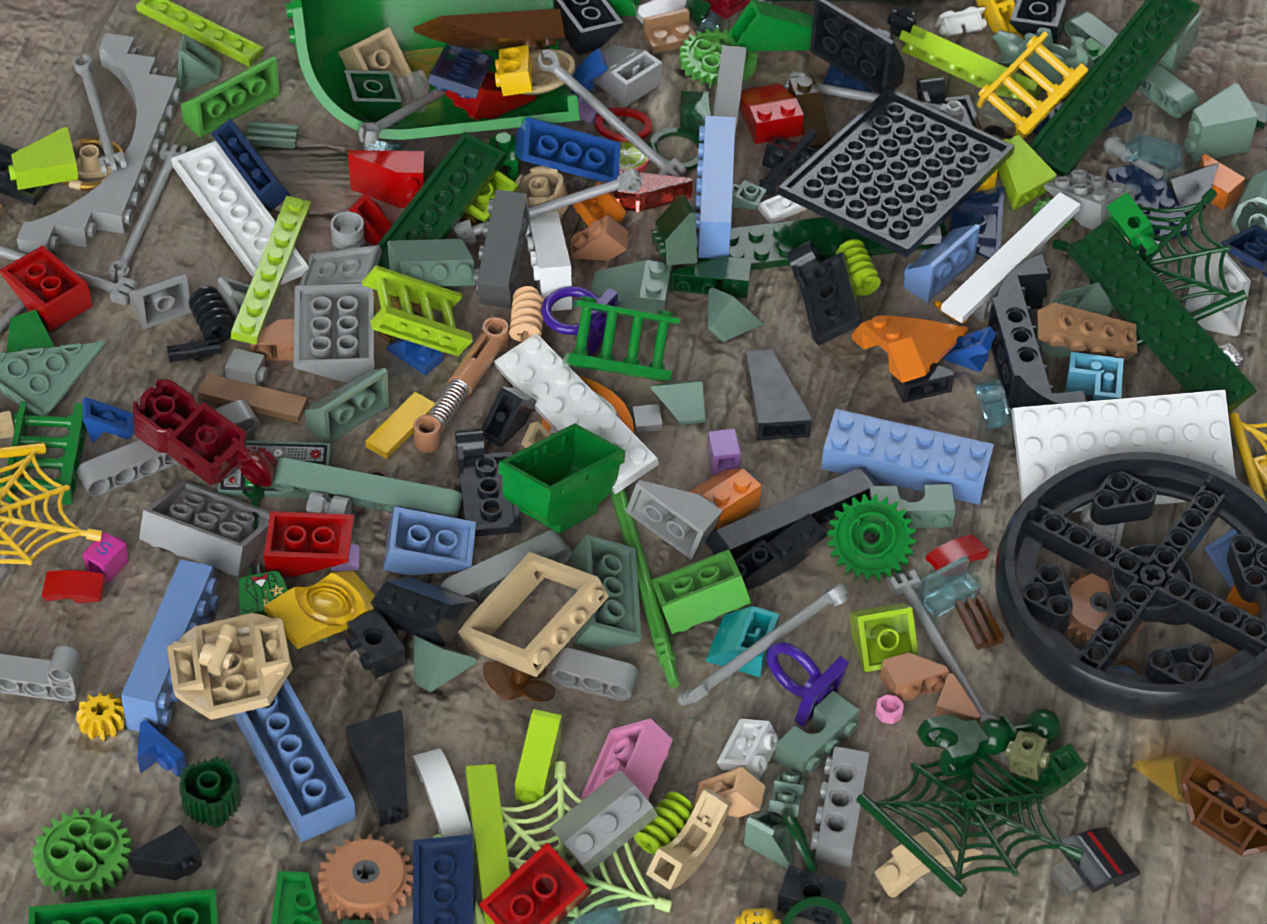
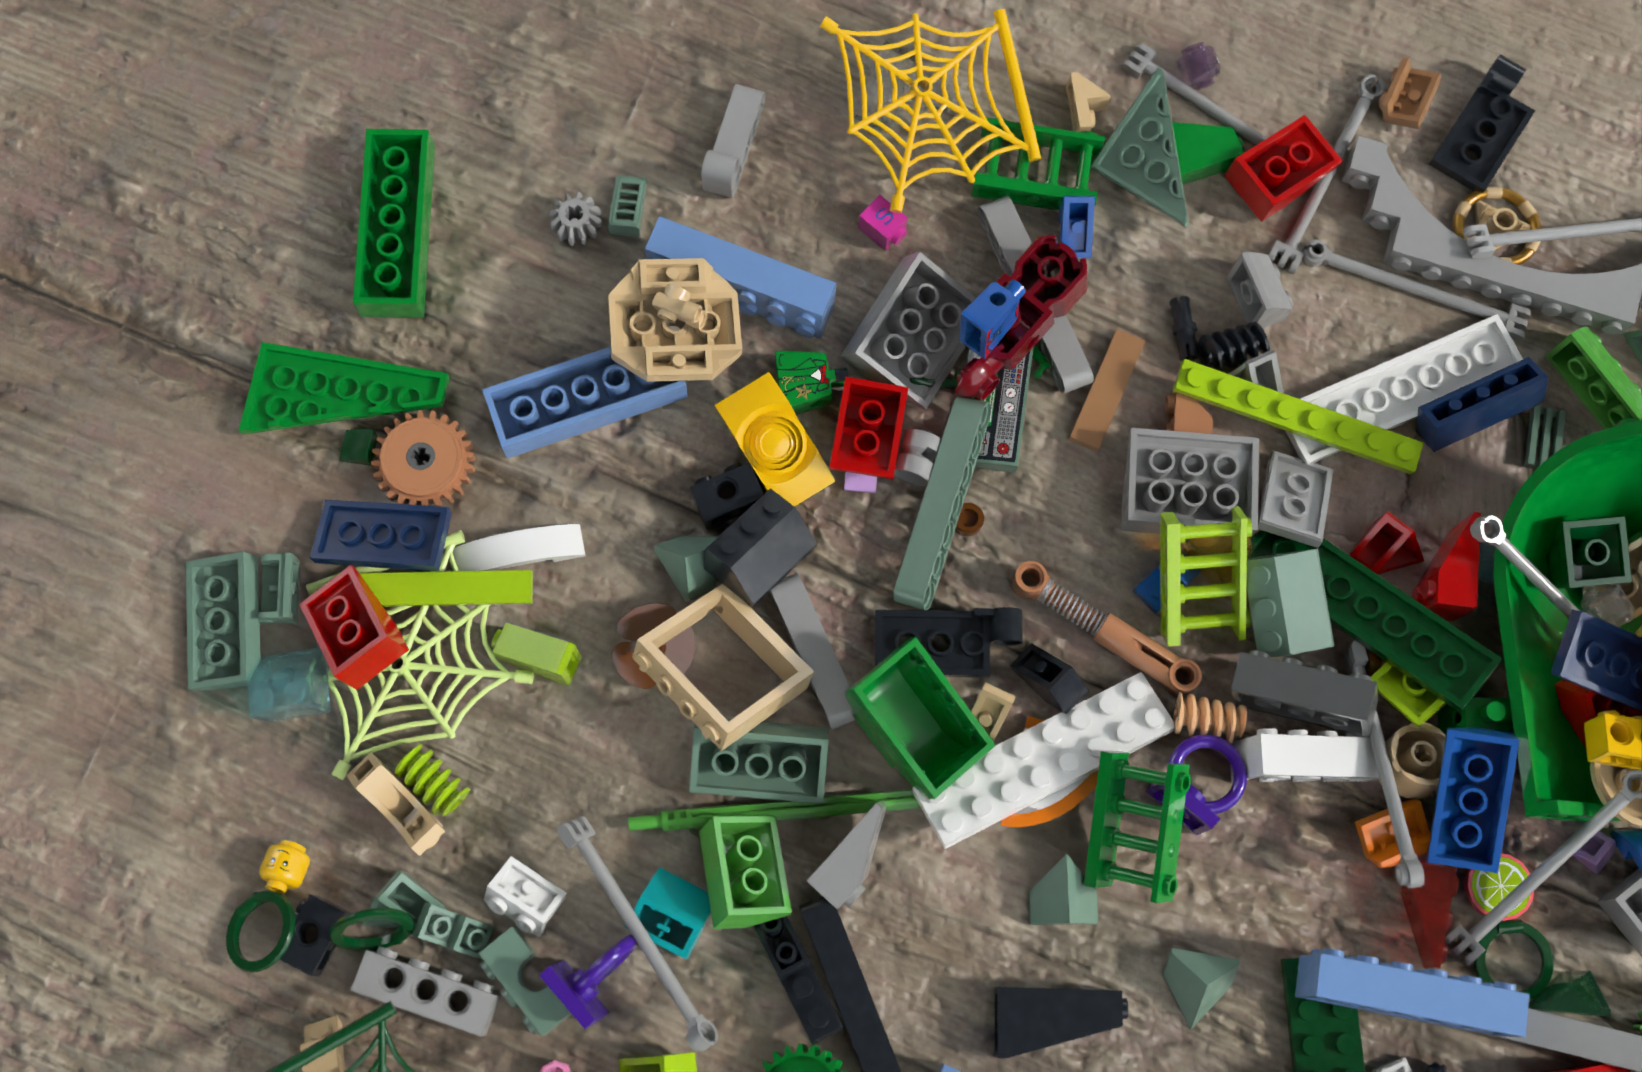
camera: 95 degrees right, 25 degrees up
lime slope [8,127,79,190] -> none
bright green gear [32,807,132,899] -> none
red slope [41,570,107,604] -> none
yellow gear [76,691,126,742] -> none
black slope [129,824,203,881] -> none
blue slope [137,720,187,777] -> none
dark green brick [179,756,242,828] -> none
light grey brick [225,348,268,386] -> none
sand green slope [305,368,389,443] -> none
light grey wheel [330,211,365,251] -> none
black slope [345,709,408,826] -> none
yellow tile [365,392,435,459] -> none
medium blue slope [383,506,476,575] -> none
light grey slope [550,770,658,873] -> none
light grey beam [551,648,639,701] -> none
nougat slope [569,215,629,261] -> none
bright pink slope [580,718,673,801] -> none
sand green slope [591,260,672,317] -> none
red piece [594,107,653,142] -> none
light grey tile [632,404,663,433] -> none
dark green slope [651,195,697,265] -> none
dark green slope [671,256,751,299] -> none
orange slope [690,469,762,530] -> none
light nougat slope [693,767,765,817] -> none
medium lavender brick [707,429,741,474] -> none
sand green slope [732,180,766,209] -> none
none -> light grey gear [549,192,602,247]
none -> sand green slope [608,175,647,237]
none -> blue torso [959,279,1026,359]

